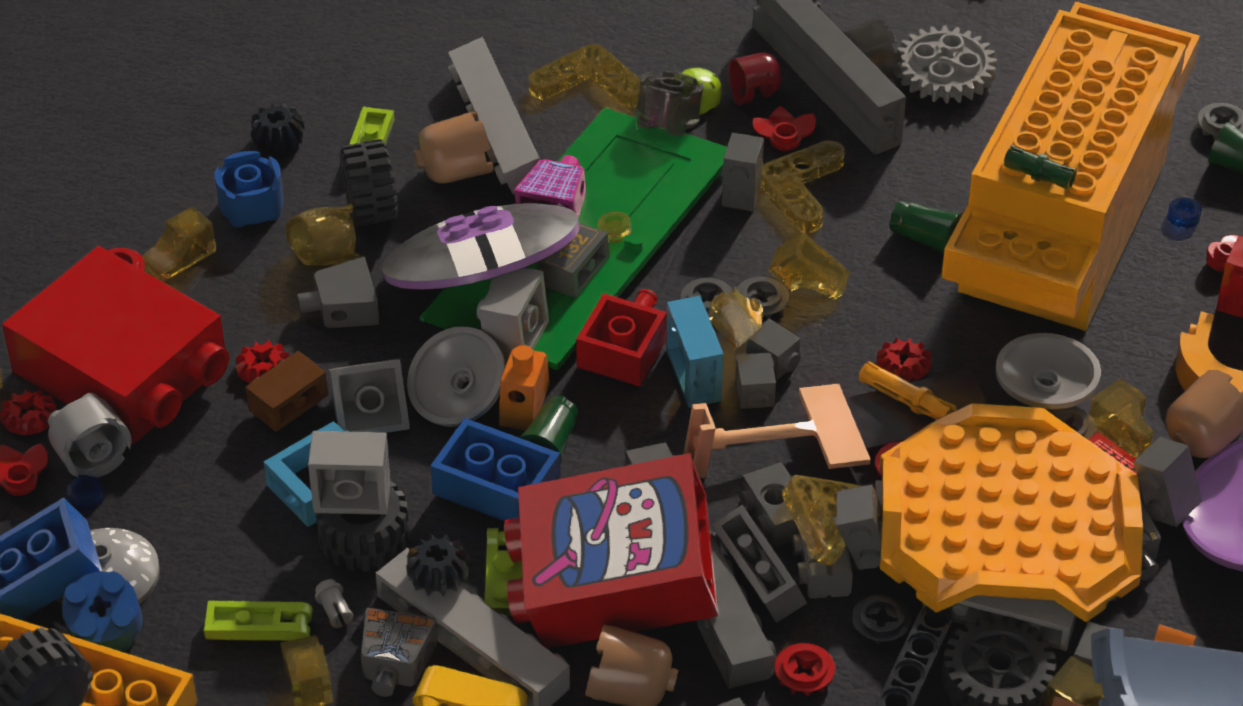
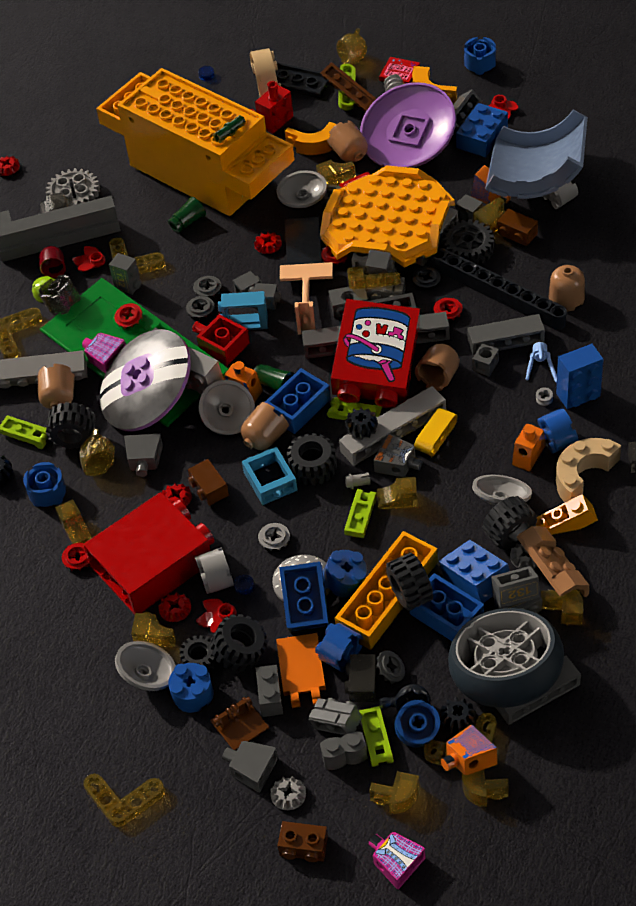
camera: 70 degrees left, 5 degrees up
light grey brick [308,431,391,514] -> none
light grey slope [328,359,410,433] -> none
clear yellow tile [598,212,632,242] -> none
clear yellow arch [708,288,763,349] -> none
clear yellow arch [768,231,850,300] -> none
light orange pin [859,361,957,420] -> none
dark grey brick [1134,437,1202,527] -> none
none -> red gear [115,303,143,329]
none -> medium nougat cylinder [241,402,289,451]
none -> light grey gear [258,523,290,551]

